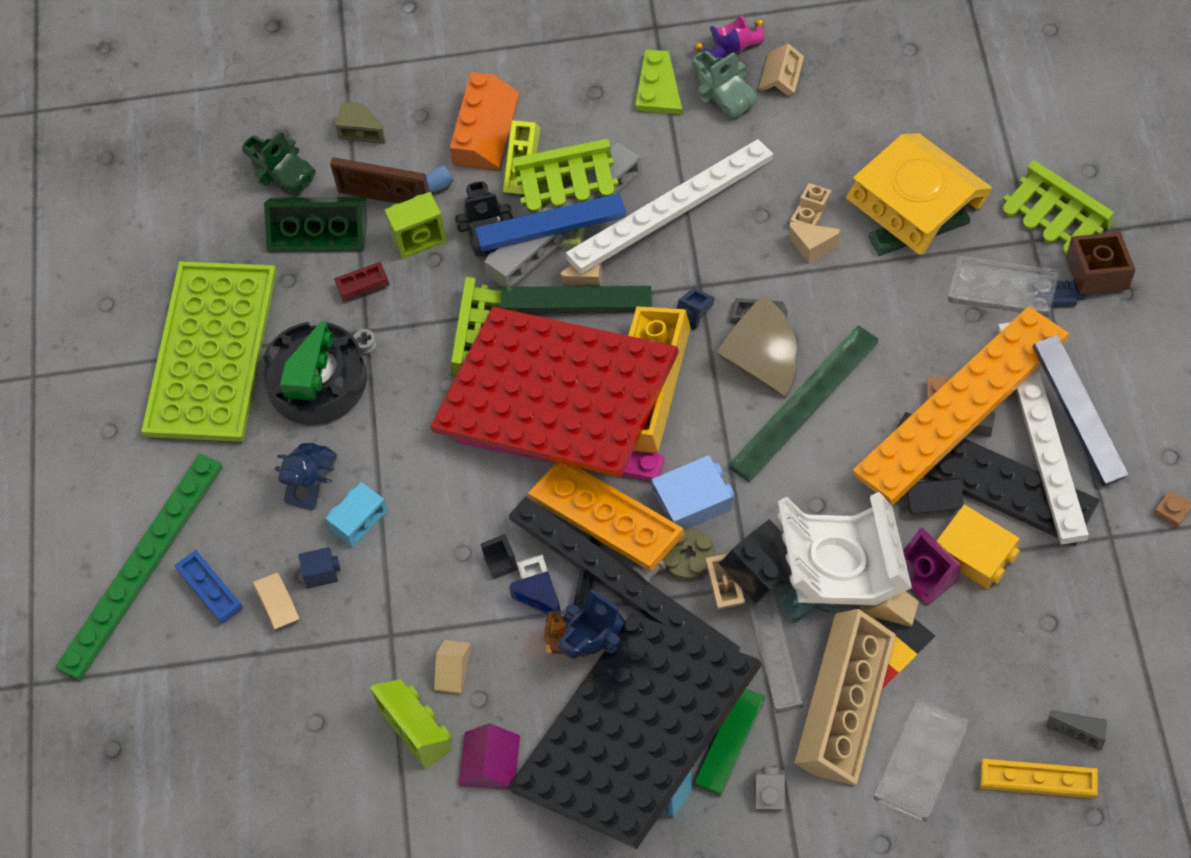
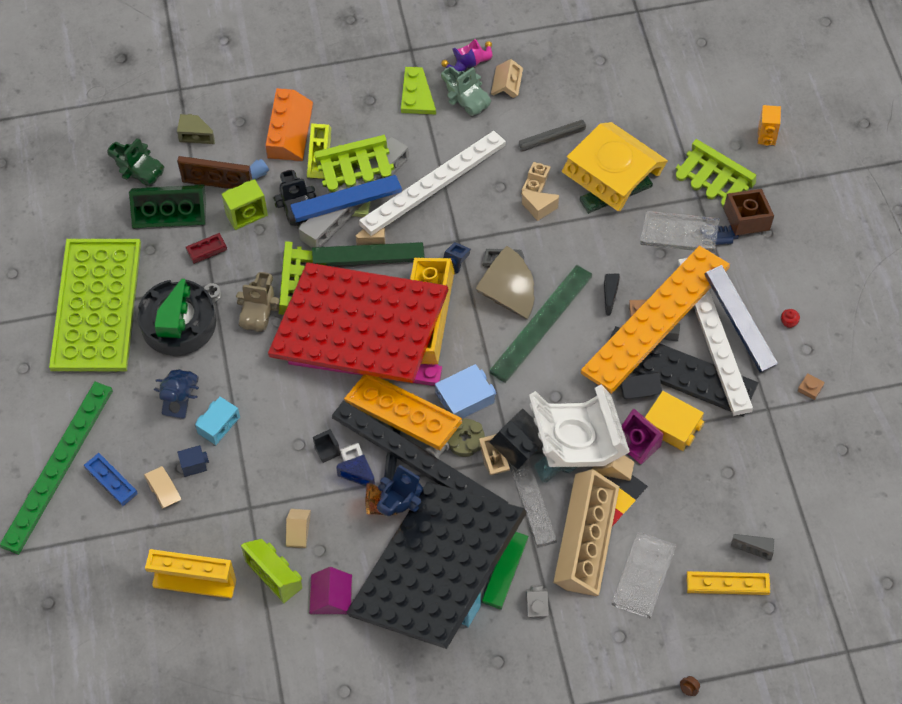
camera: 10 degrees left, 0 degrees up
none -> yellow panel [145,549,236,599]
none -> dark tan piece [236,272,279,332]
none -> dark grey axle [519,120,586,150]
none -> black slope [604,273,620,316]
none -> light orange brick [757,105,781,146]
none -> red plate [781,309,800,328]

